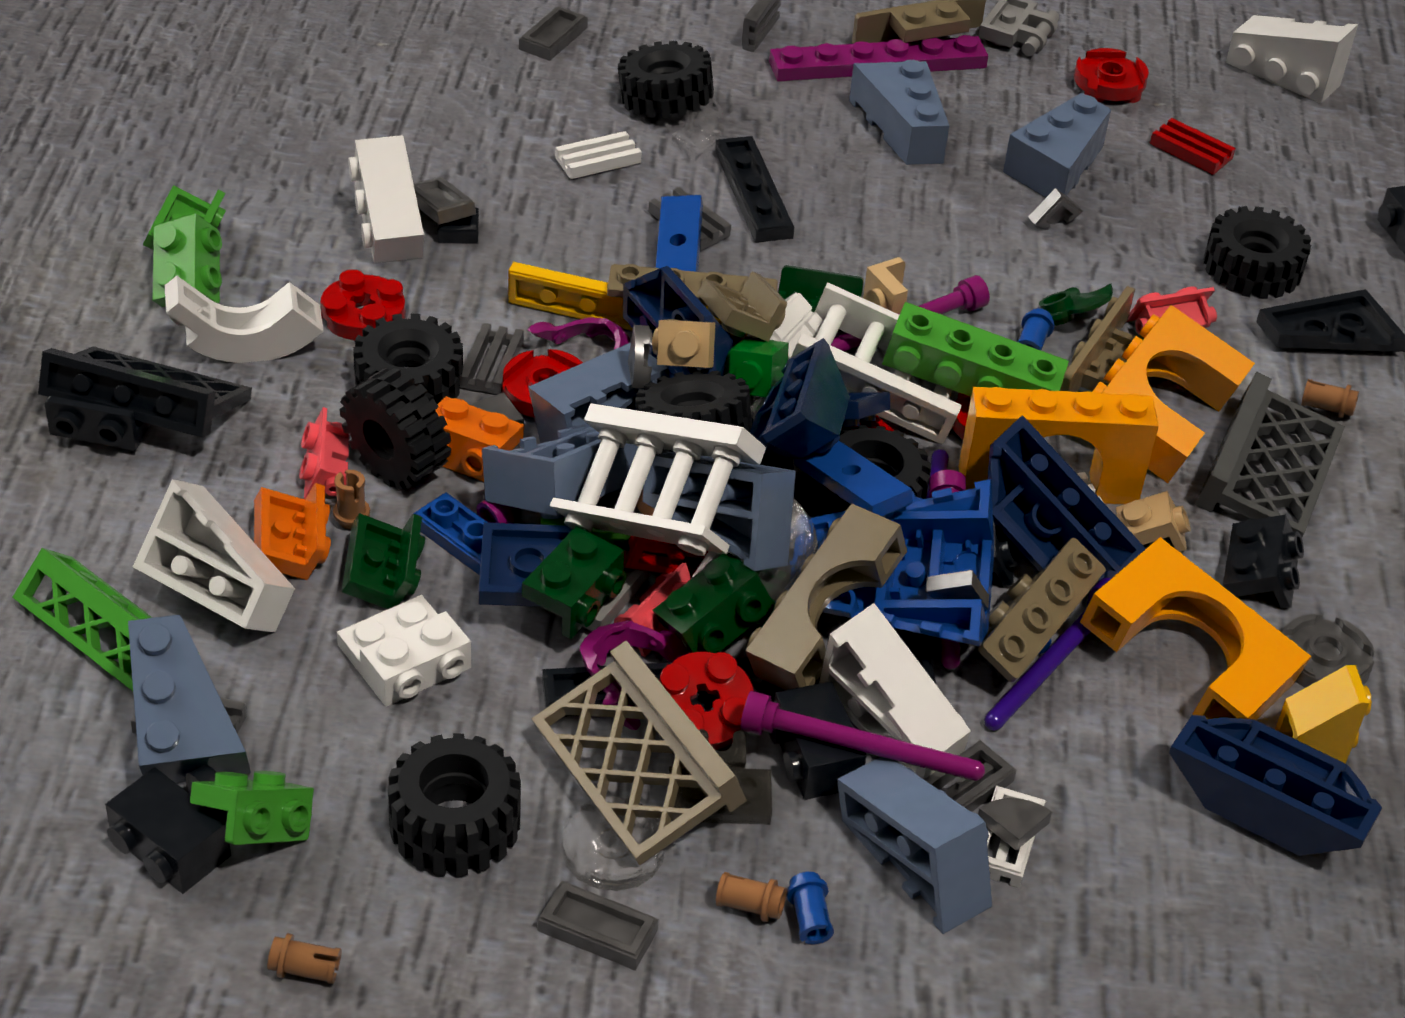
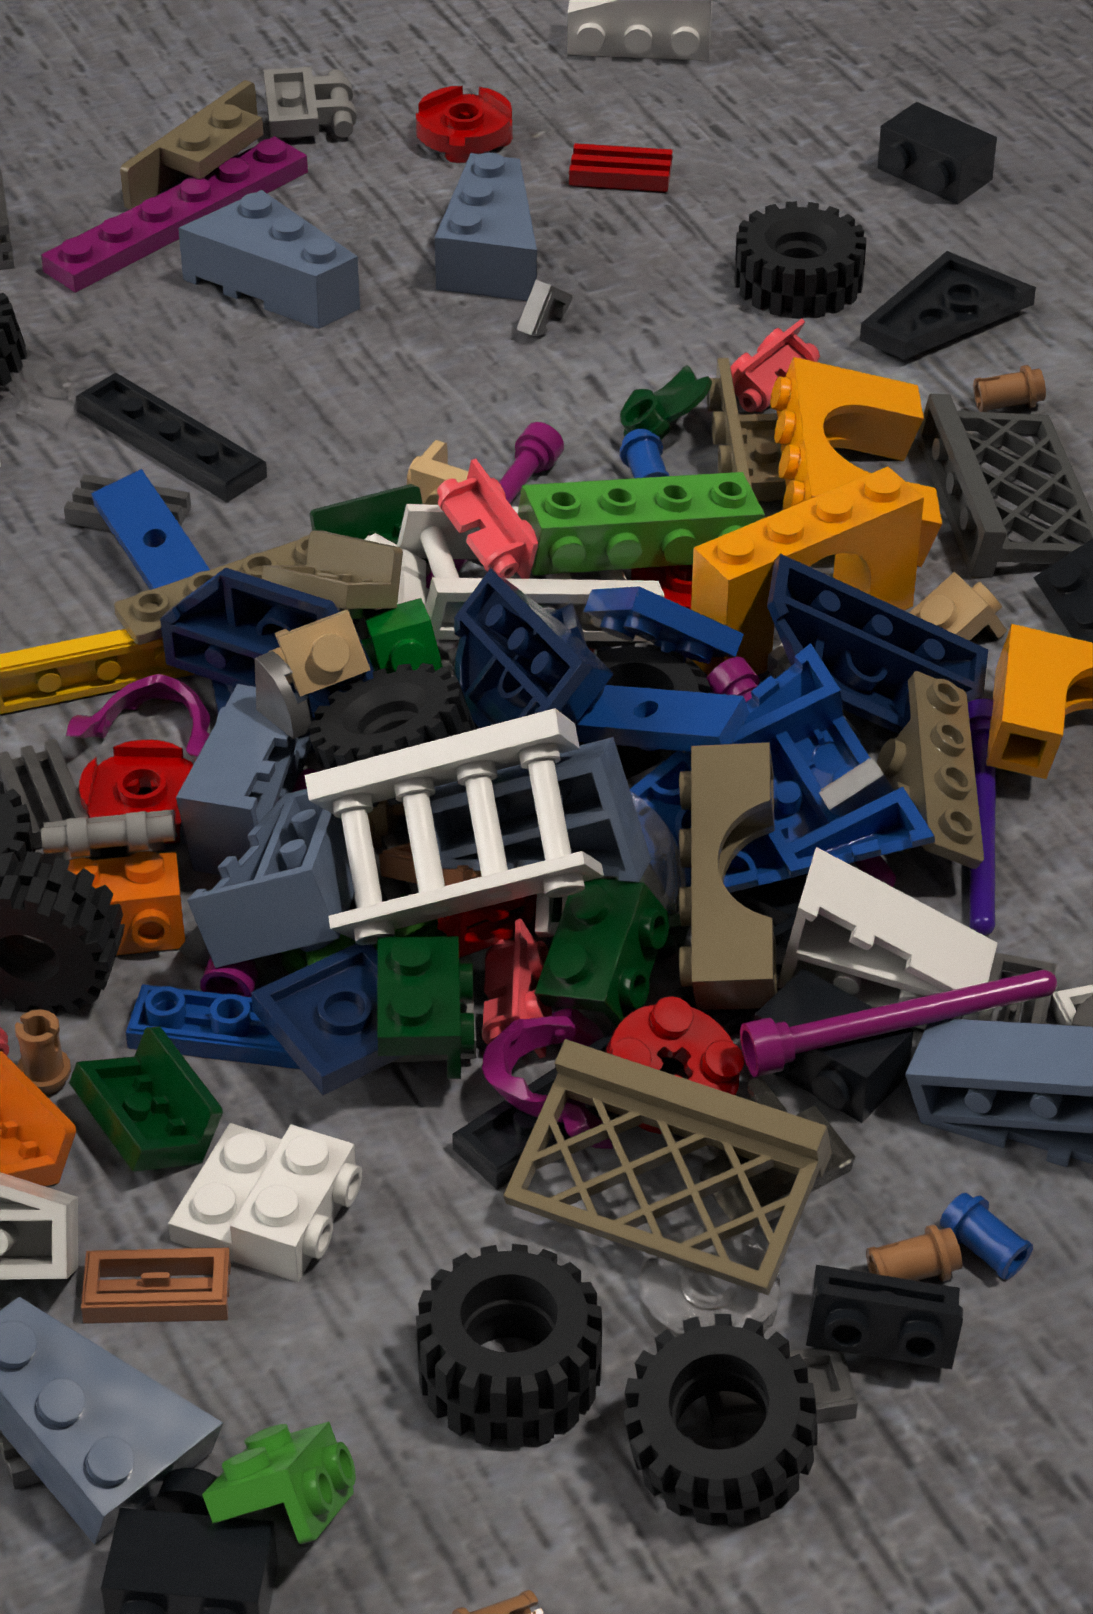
camera: 30 degrees left, 0 degrees up
none -> light grey plate [41,810,178,860]
none -> nougat tile [81,1248,231,1323]
none -> coral hinge [437,459,539,579]
none -> blue plate [583,586,744,664]
none -> black tyre [624,1314,818,1526]
none -> black bracket [806,1265,963,1370]

